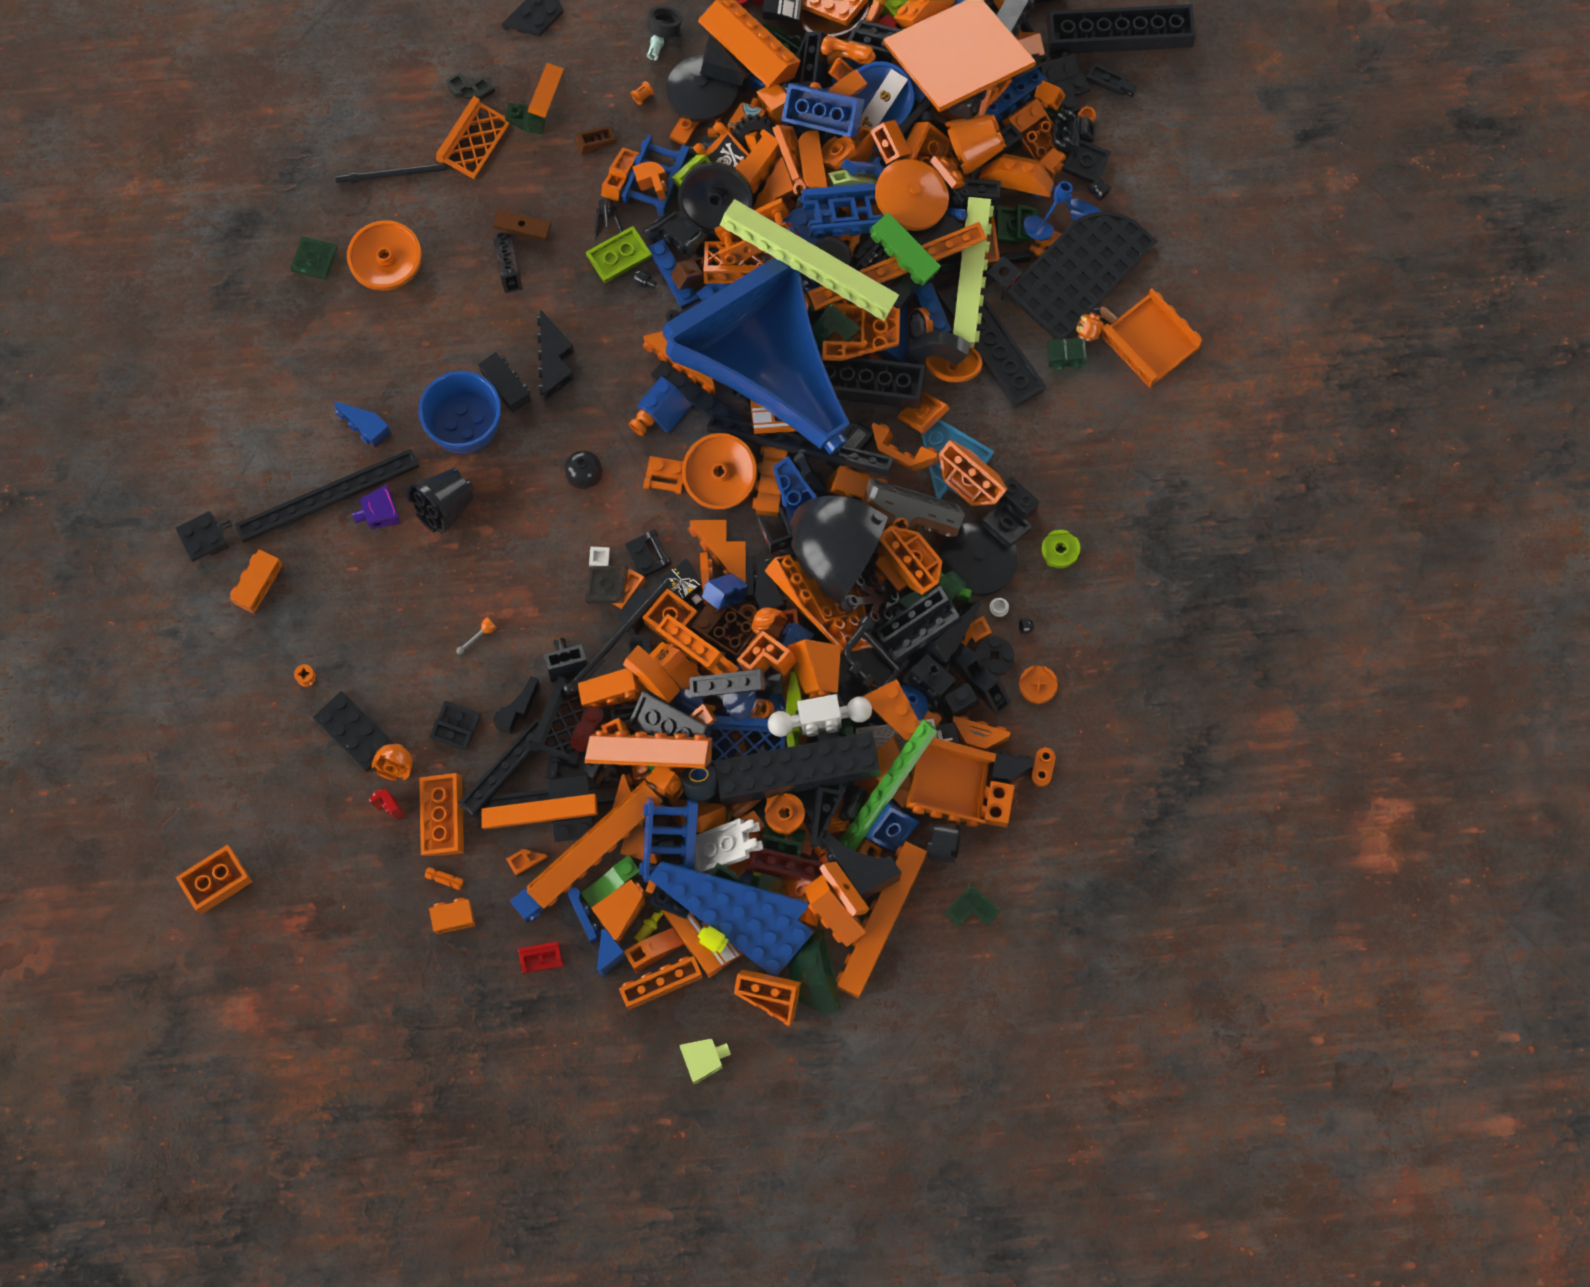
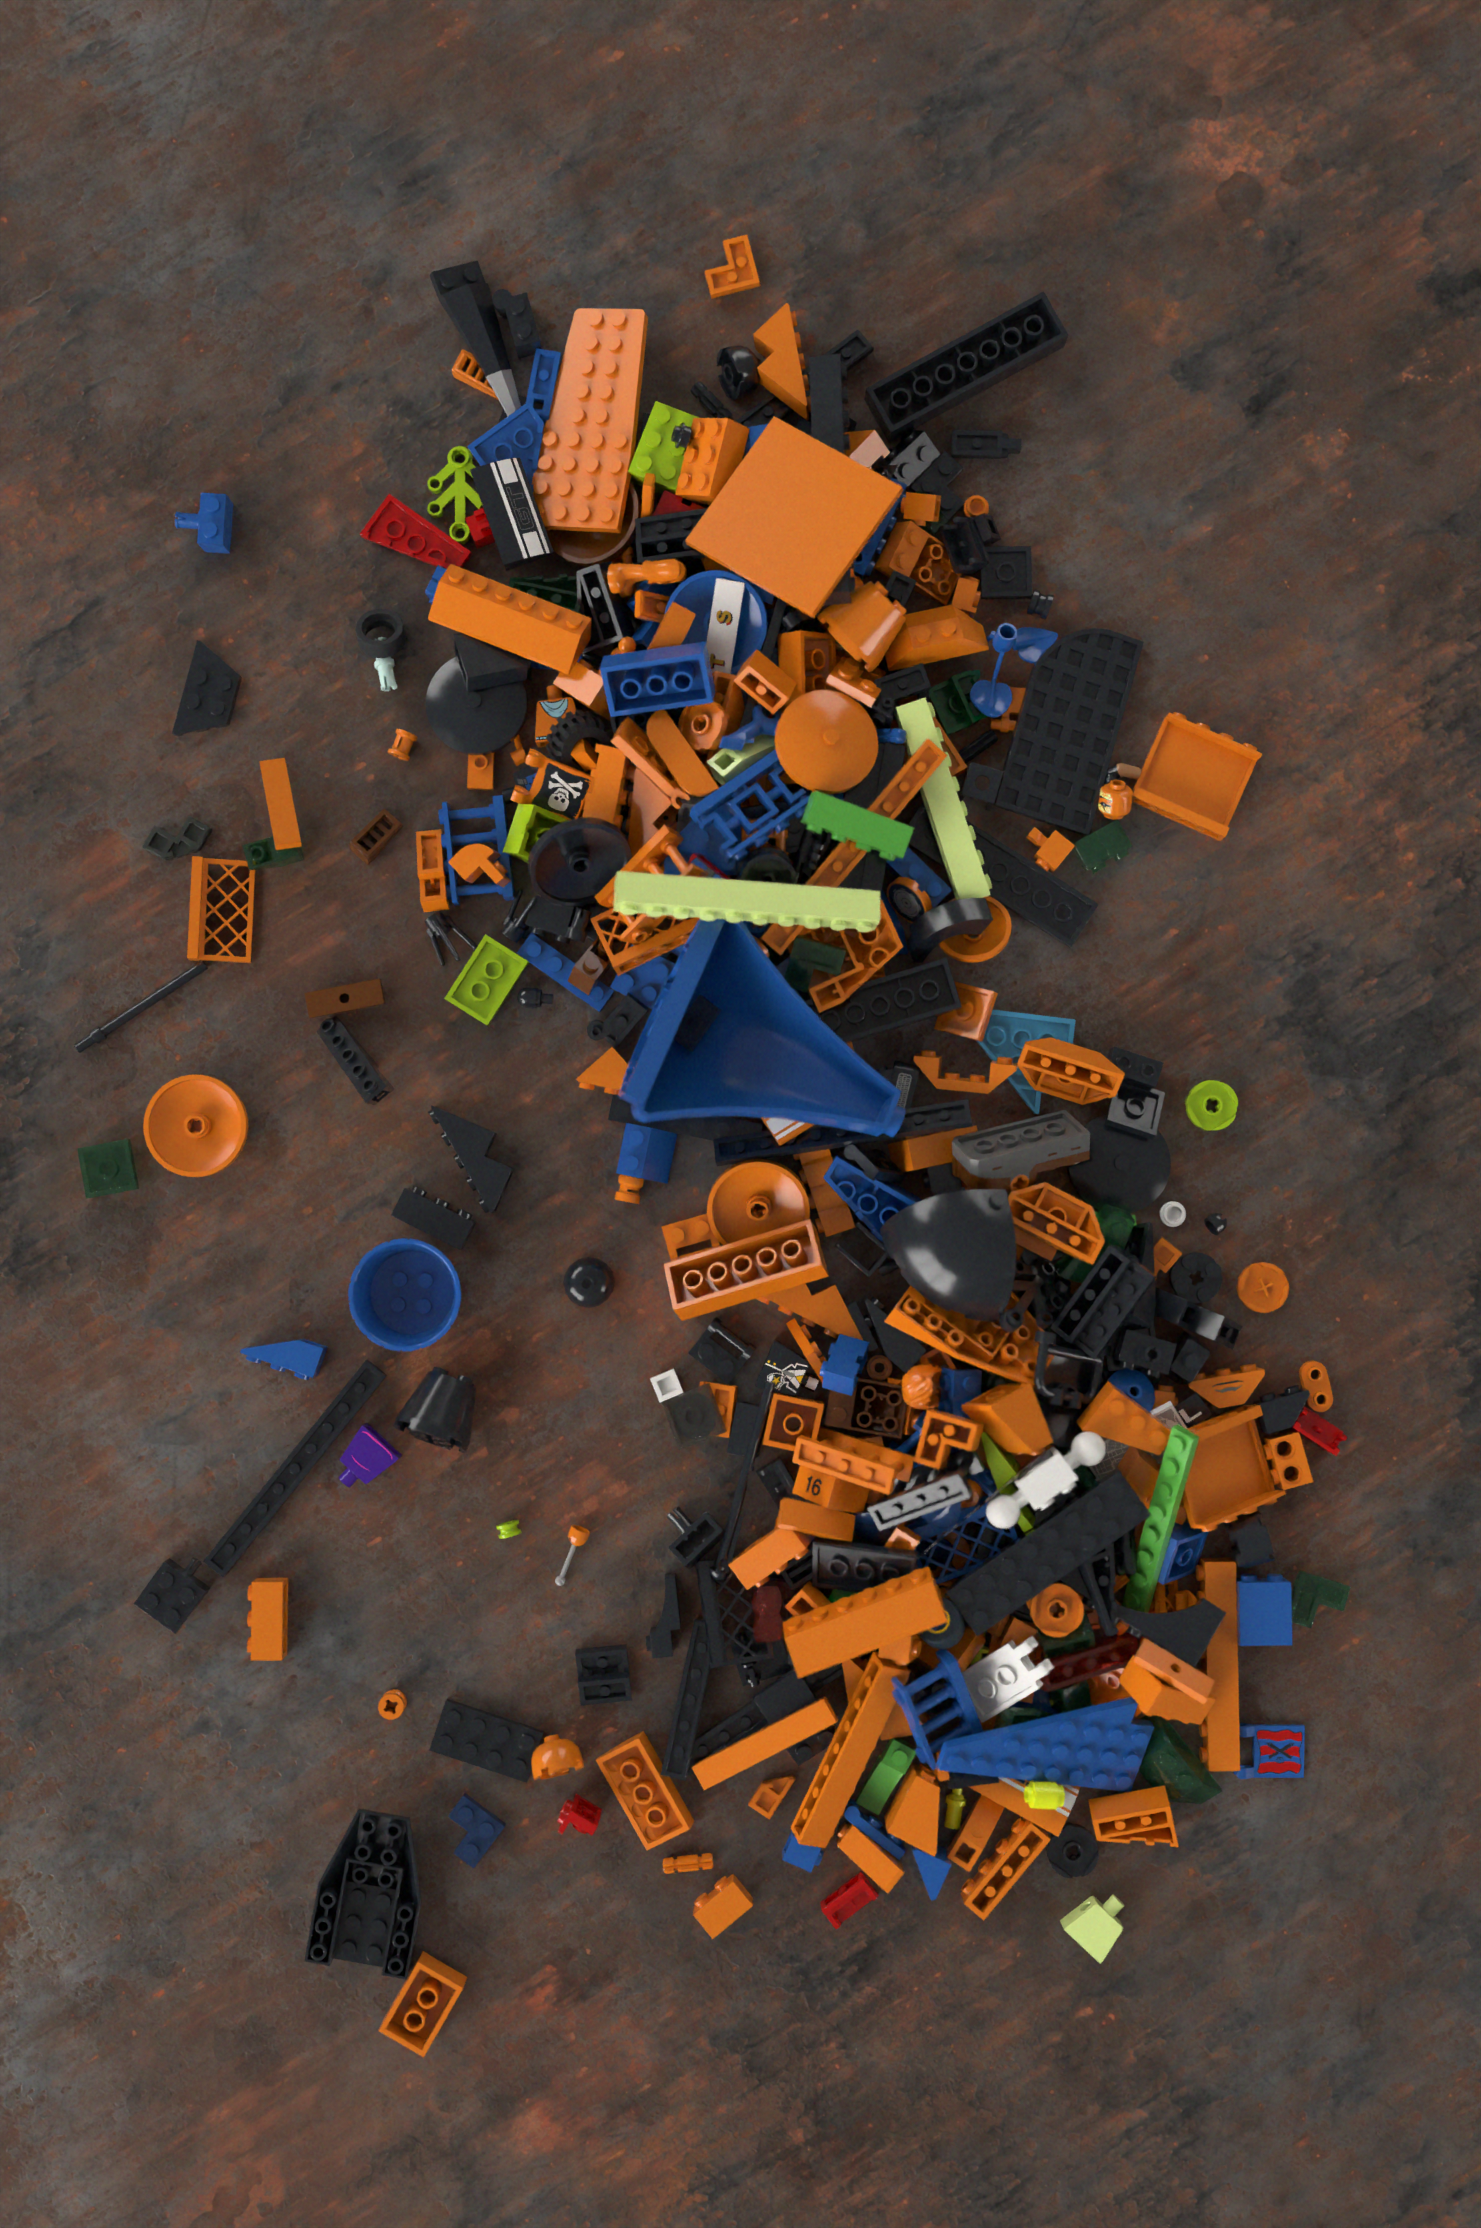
camera: 30 degrees left, 15 degrees up
none -> black wedge [304,1809,422,1980]
none -> dark blue plate [448,1793,506,1869]
none -> lime bush [496,1520,522,1539]
none -> orange brick [664,1219,829,1321]
none -> black plate [673,995,722,1052]
none -> orange slope [836,1822,904,1893]
none -> black sticker [918,1450,1047,1559]
none -> orange brick [1026,827,1075,873]
none -> black plate [1046,1823,1099,1879]
none -> flag [1233,1723,1305,1779]
none -> blue brick [1236,1574,1292,1646]
none -> red hinge [1291,1406,1347,1456]

